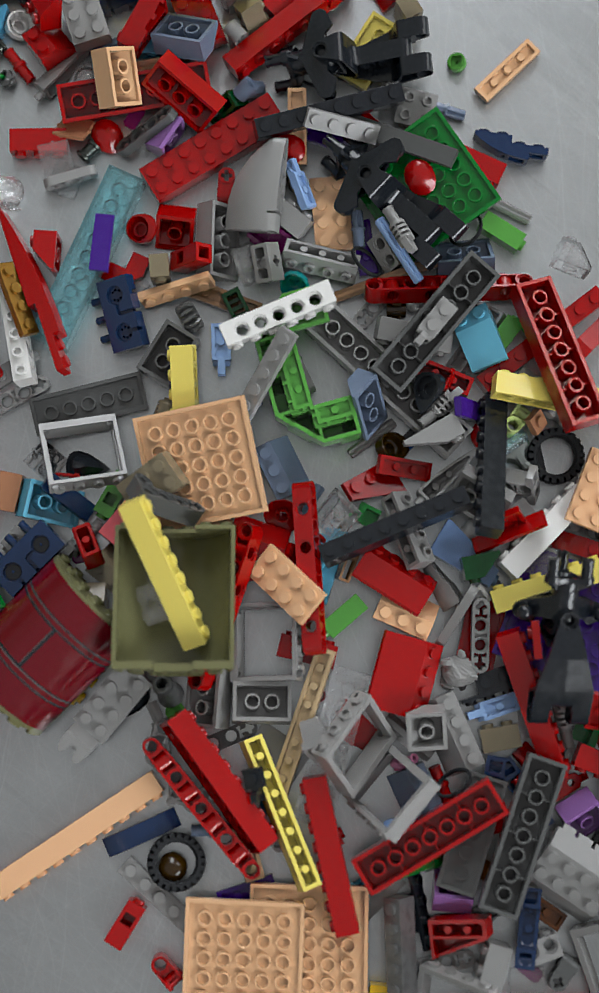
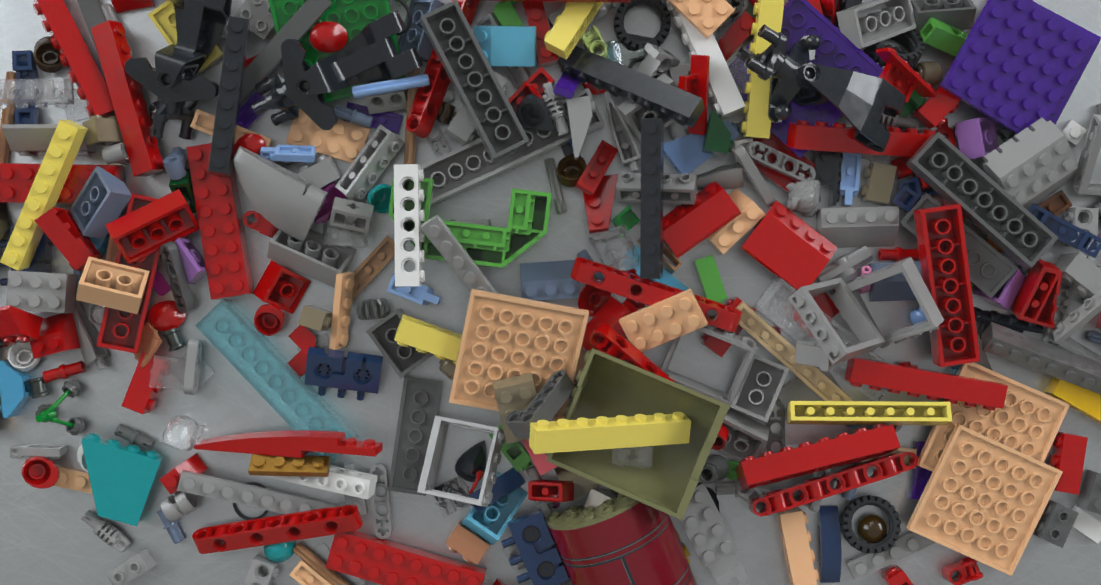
camera: 60 degrees left, 5 degrees up
red slope [30,230,62,278] -> none
dark purple tile [89,213,115,273] -> none
red brick [170,241,212,274] -> none
dark green slope [220,286,250,329] -> none
black plate [241,766,266,804] -> none
light grey plate [303,106,381,145] -> none
sand blue slope [347,368,388,441] -> none
black piece [351,246,382,278] -> none
light grey hinge [382,205,418,254] -> none
light grey slope [406,704,448,752] -> none
light grey hinge [413,296,458,347] -> none
black piece [437,768,472,799] -> none
nougat plate [524,408,548,435] -> none
red wing [527,620,543,660] -> none

